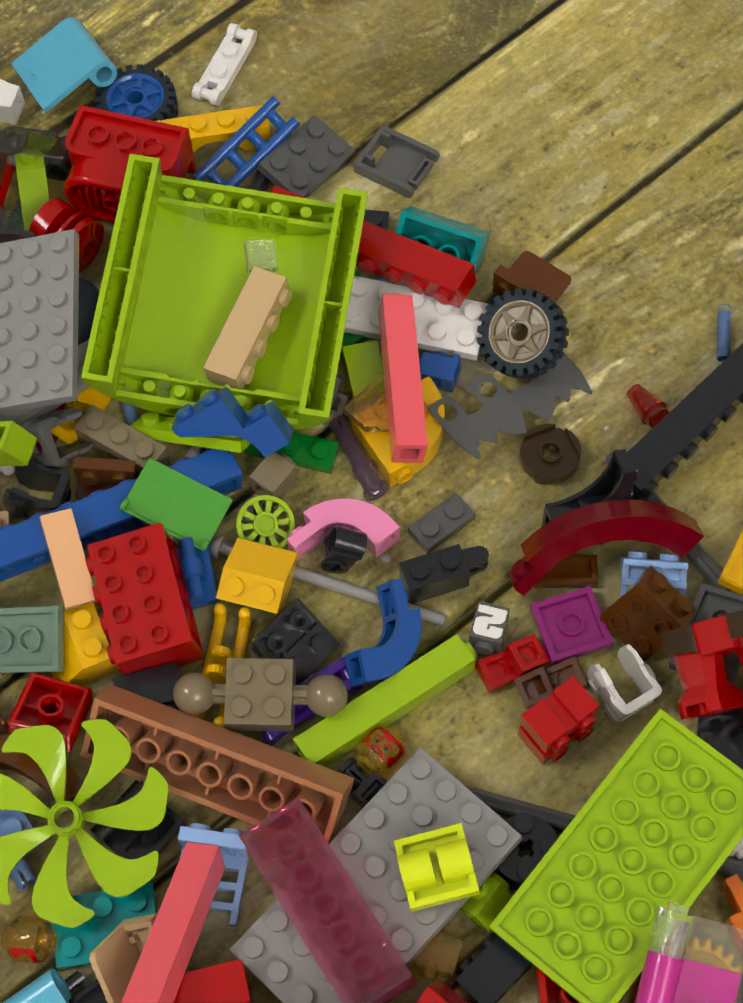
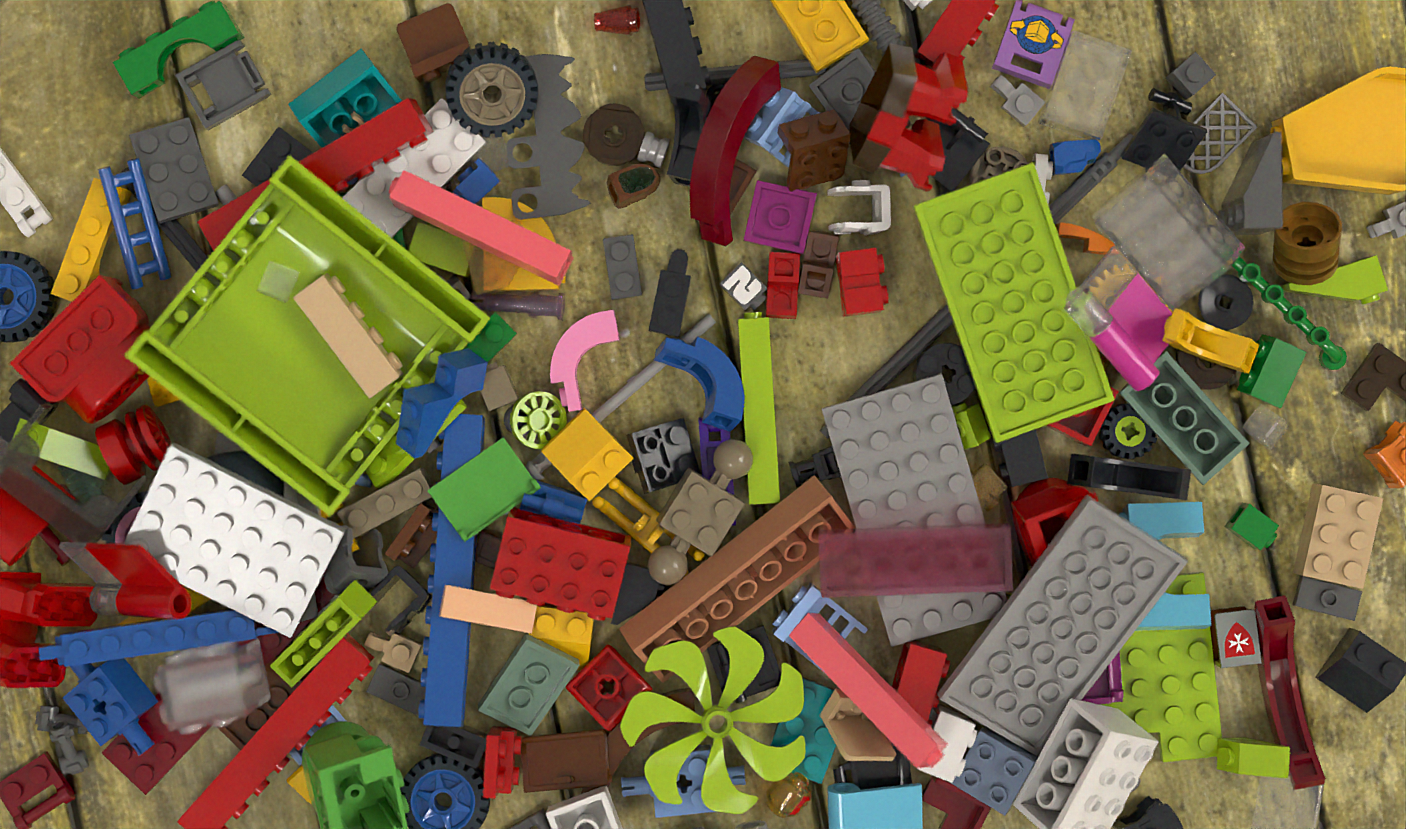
camera: 65 degrees left, 25 degrees up
black piece [321,526,367,574] -> none
clear yellow head [357,727,406,776] -> none
neon yellow plate [394,823,480,912] -> none
none -> green arch [113,0,245,99]
none -> rock [606,164,660,209]
none -> light grey wheel [637,131,671,168]

